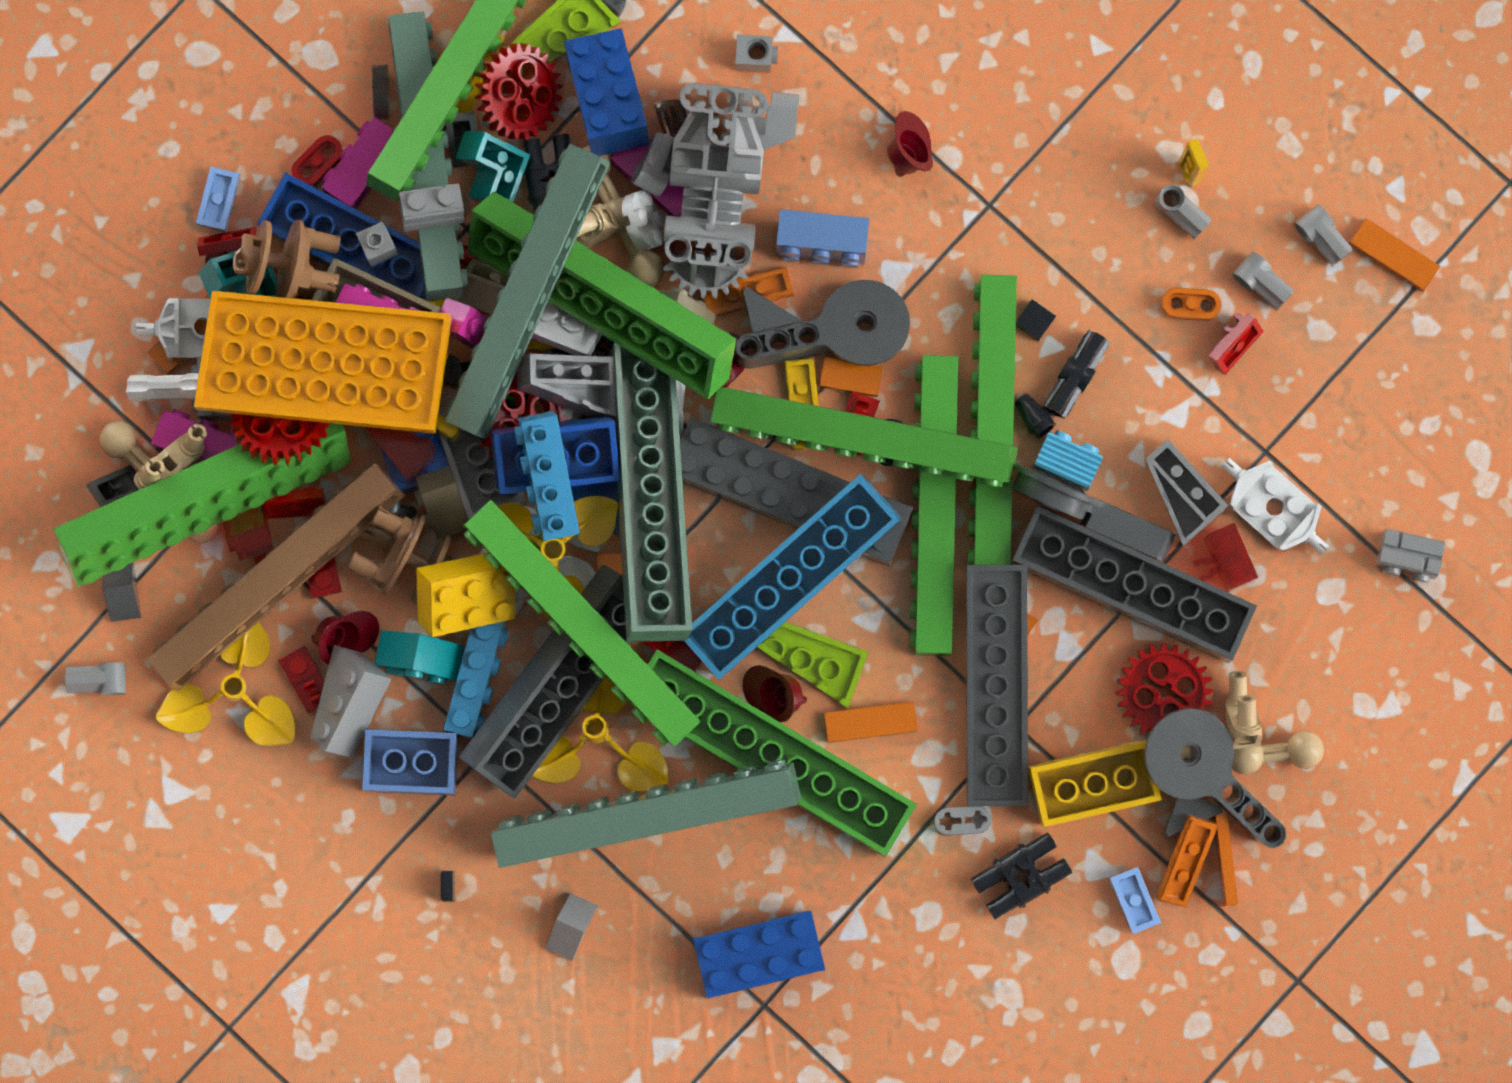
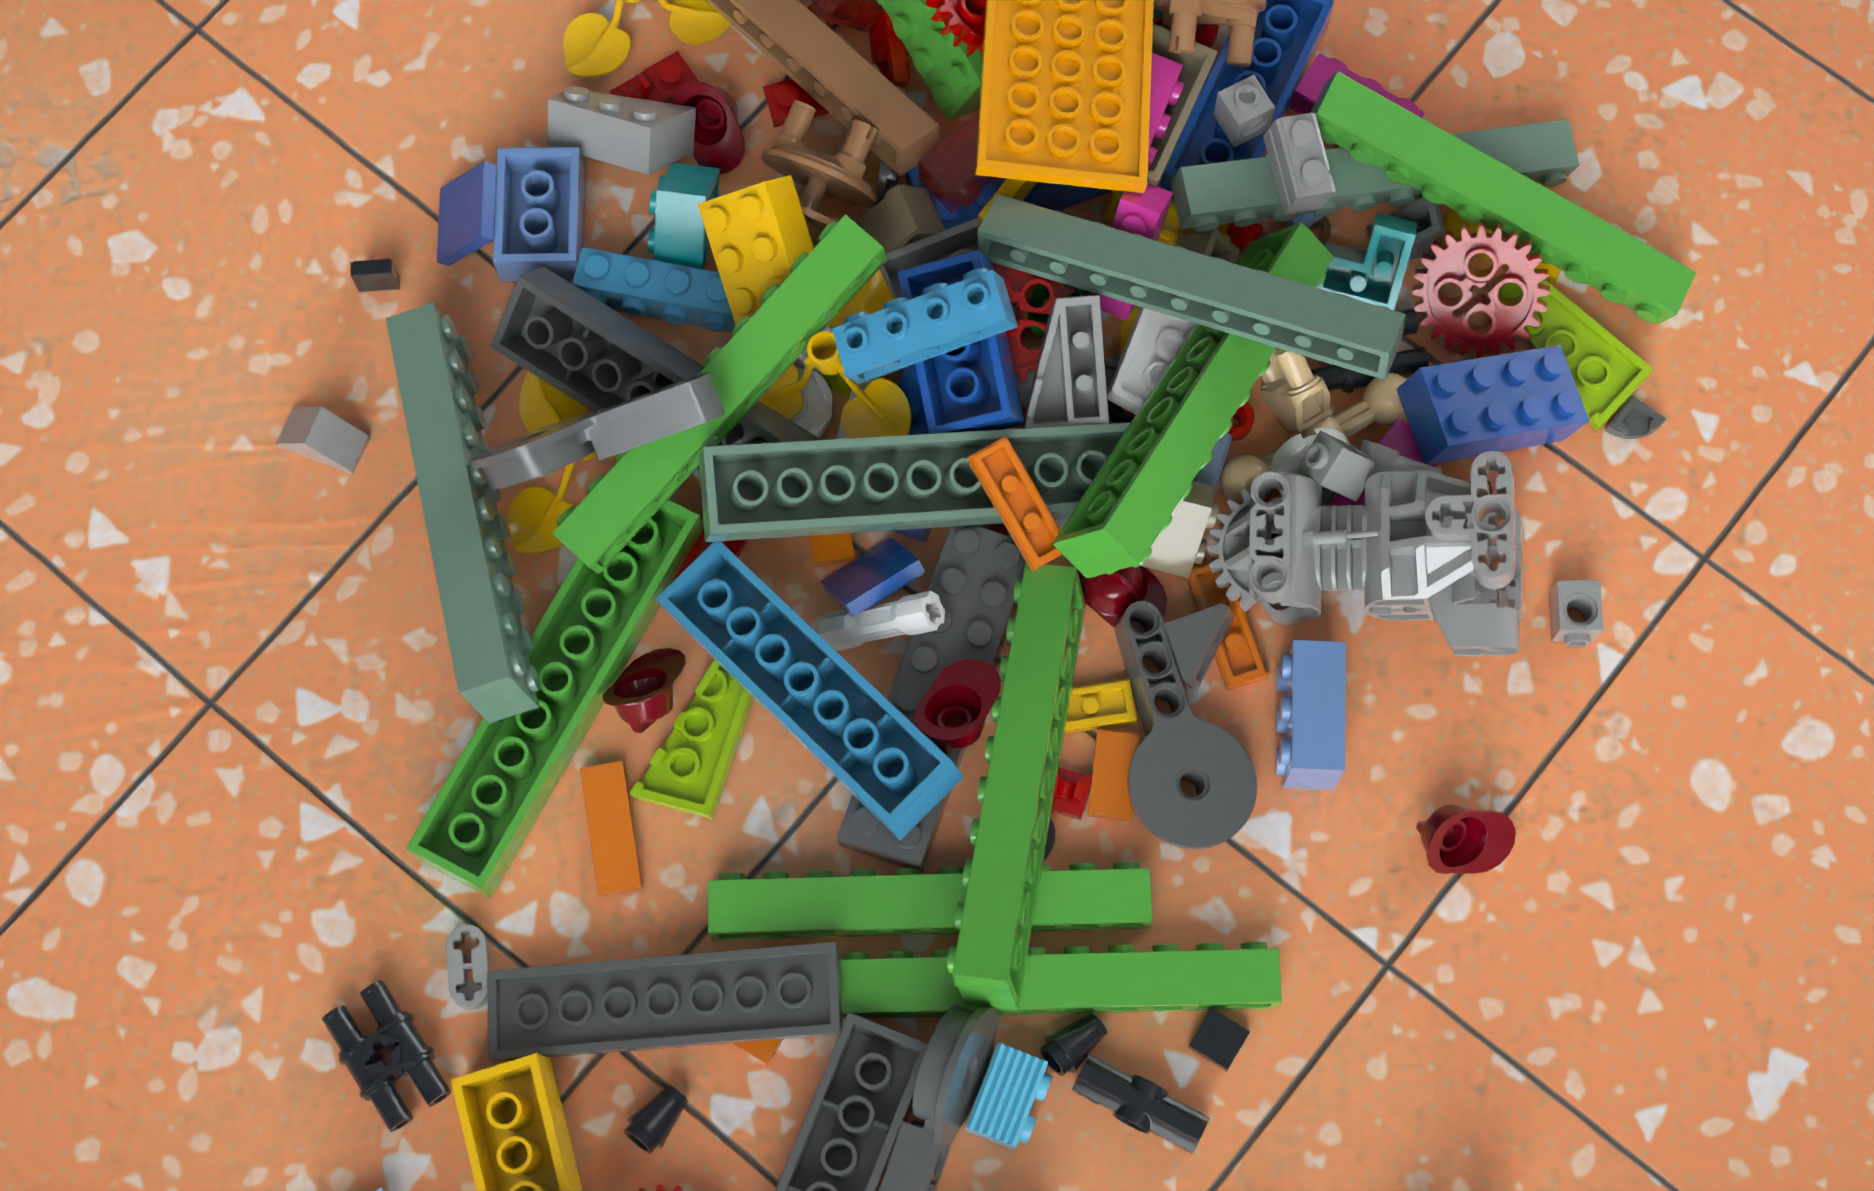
camera: 90 degrees right, 10 degrees down
red plate [291,135,343,187] -> none
clear smoke beam [372,64,390,120] -> none
blue brick [693,910,825,999] -> none
none -> blue tile [437,161,497,266]
none -> dark grey beam [470,372,725,490]
none -> black cone [624,1085,688,1154]
none -> white axle [819,591,945,651]
none -> blue tile [820,537,925,617]
none -> dark red piece [914,659,1001,755]
none -> orange tile [966,436,1062,572]
none -> light grey brick [1298,430,1379,501]

